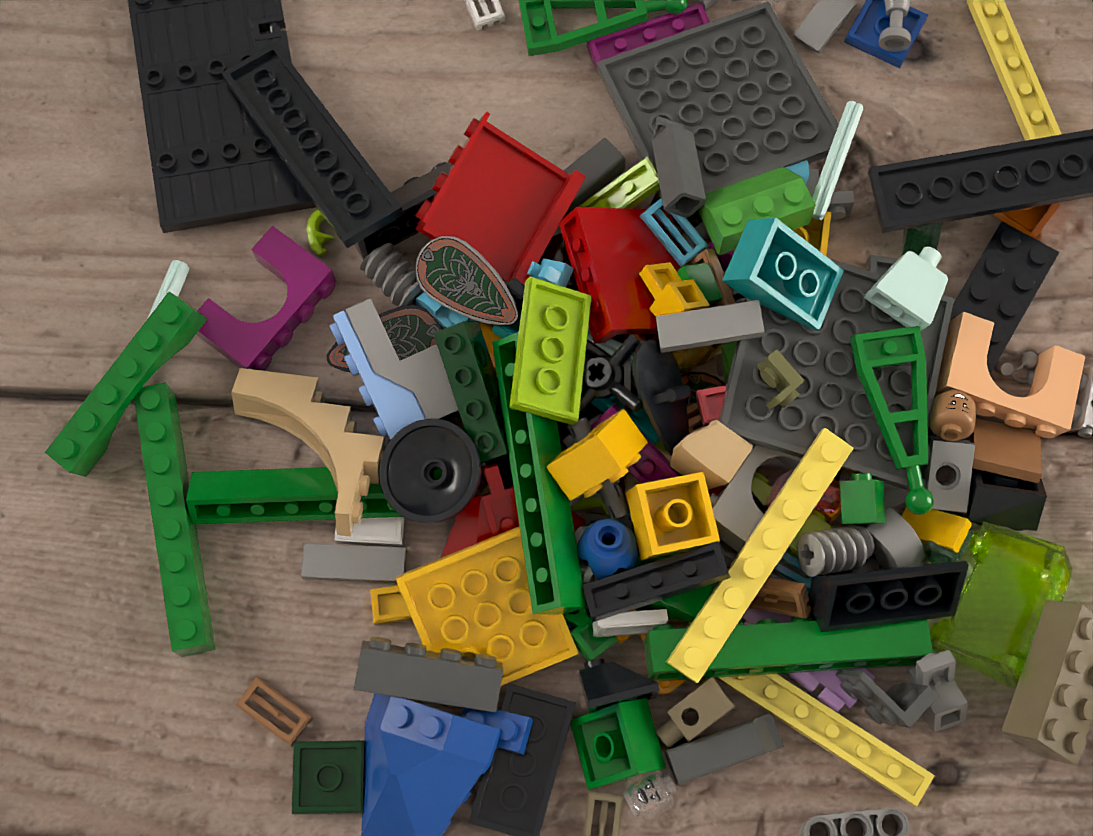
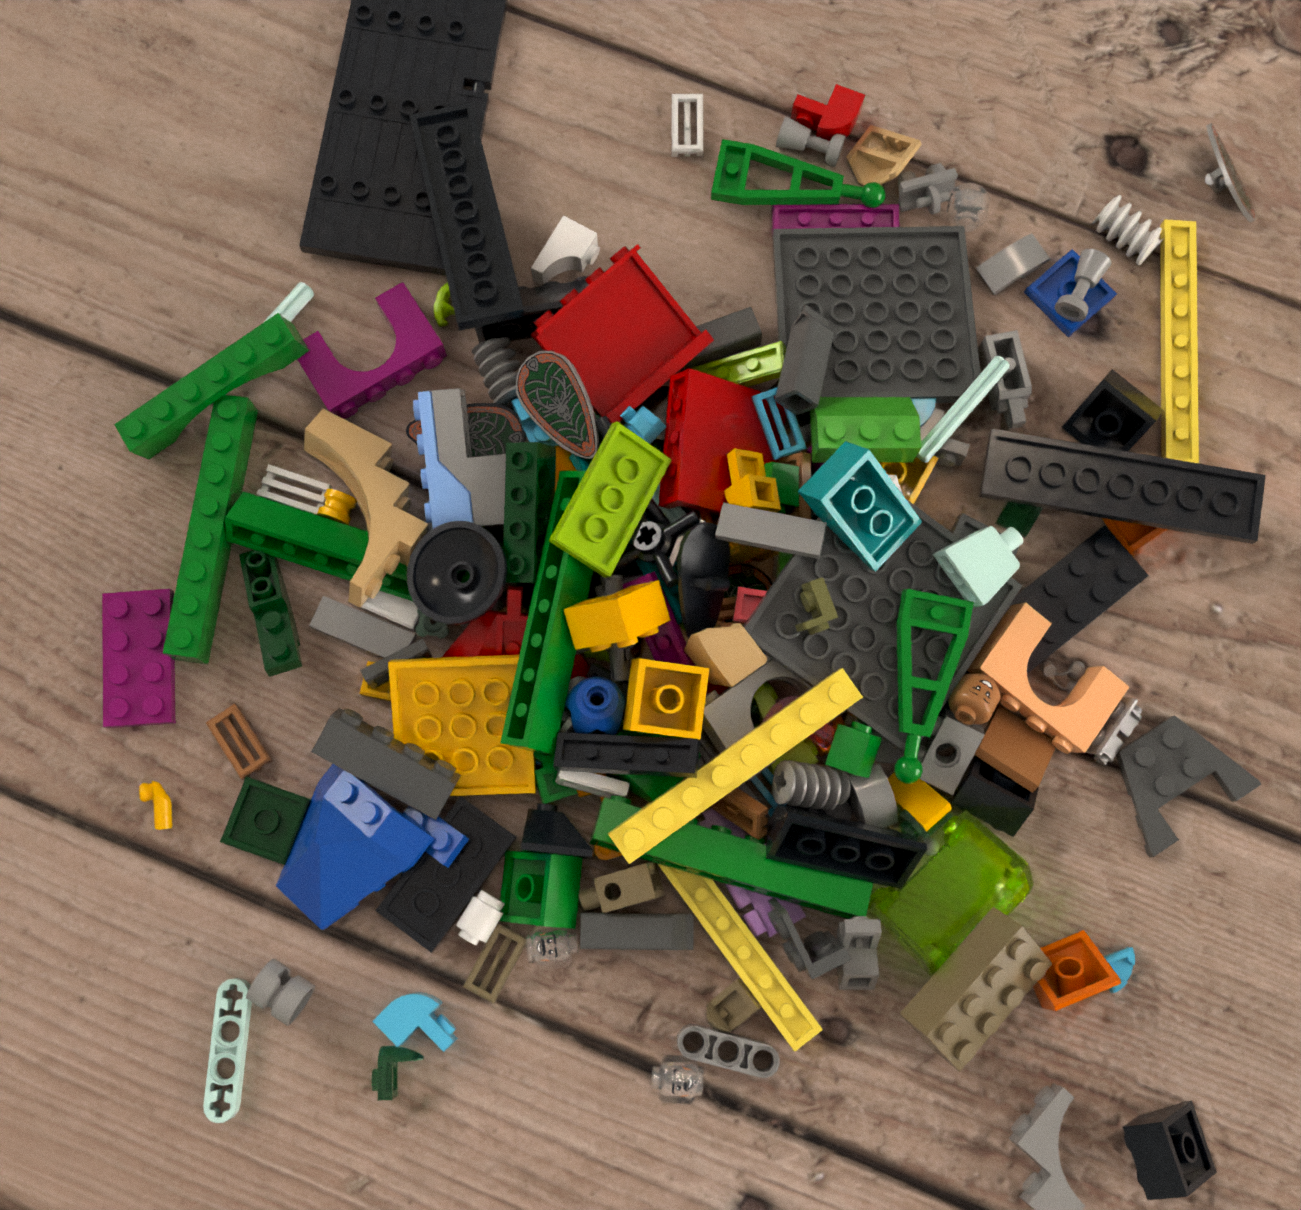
camera: 15 degrees right, 5 degrees up
none -> magenta plate [102,589,176,729]
none -> yellow arm [139,781,173,830]
none -> dark green slope [239,550,302,677]
none -> white tile [256,464,332,515]
none -> yellow wheel [317,489,357,525]
none -> dark grey tile [360,638,433,689]
none -> sand green plate [415,609,449,639]
none -> white brick [456,890,505,946]
none -> white arch [531,215,600,286]
none -> dark tan plate [706,978,762,1032]
none -> light grey hinge [978,330,1032,430]
none -> black slope [1062,369,1164,451]

